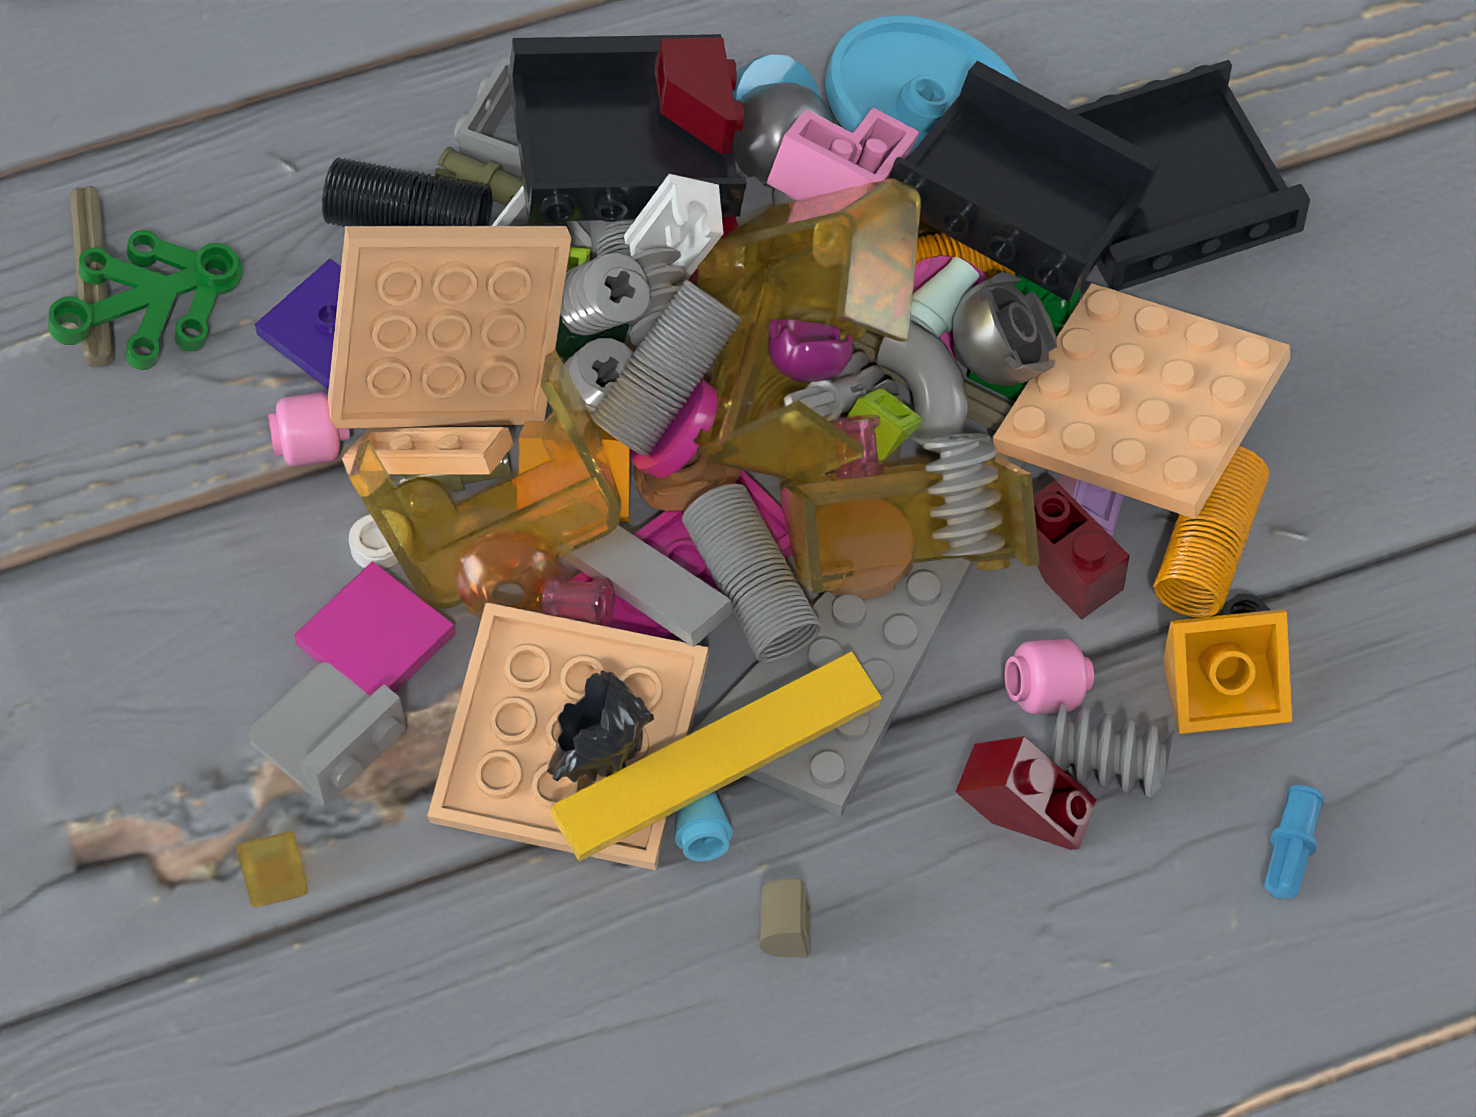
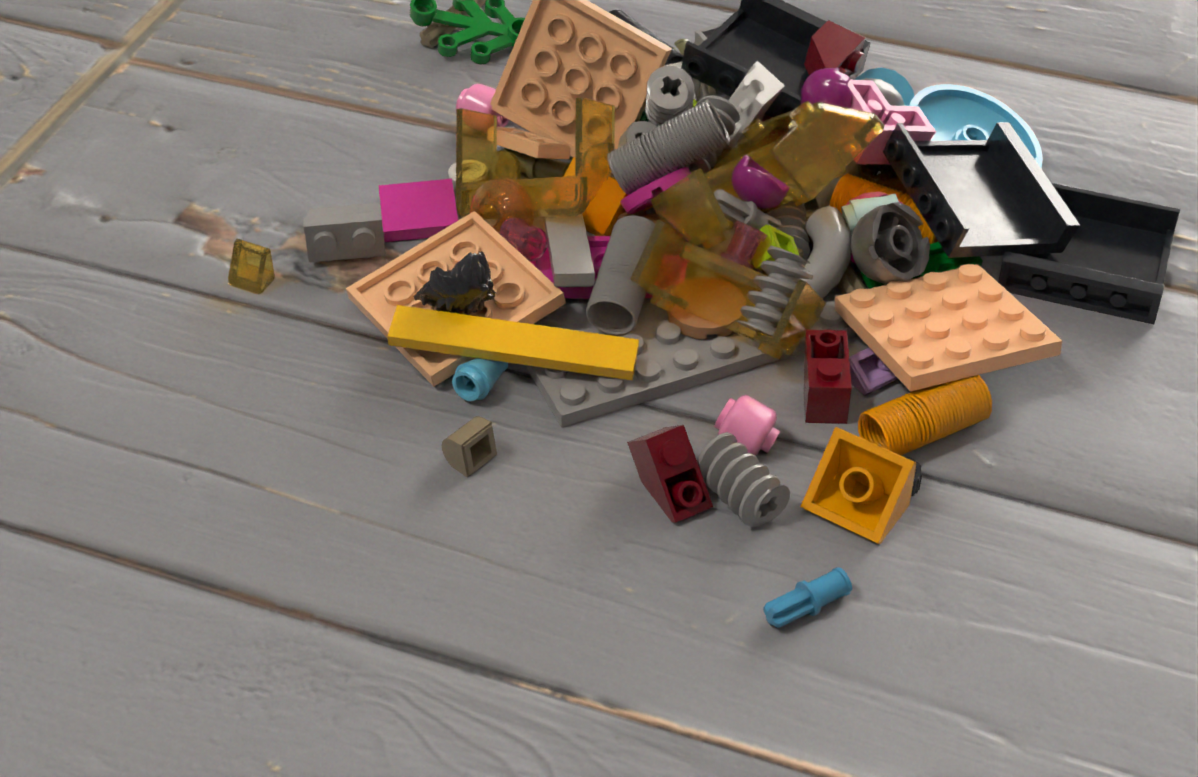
camera: 40 degrees right, 15 degrees down
none -> magenta hair [801,68,851,125]

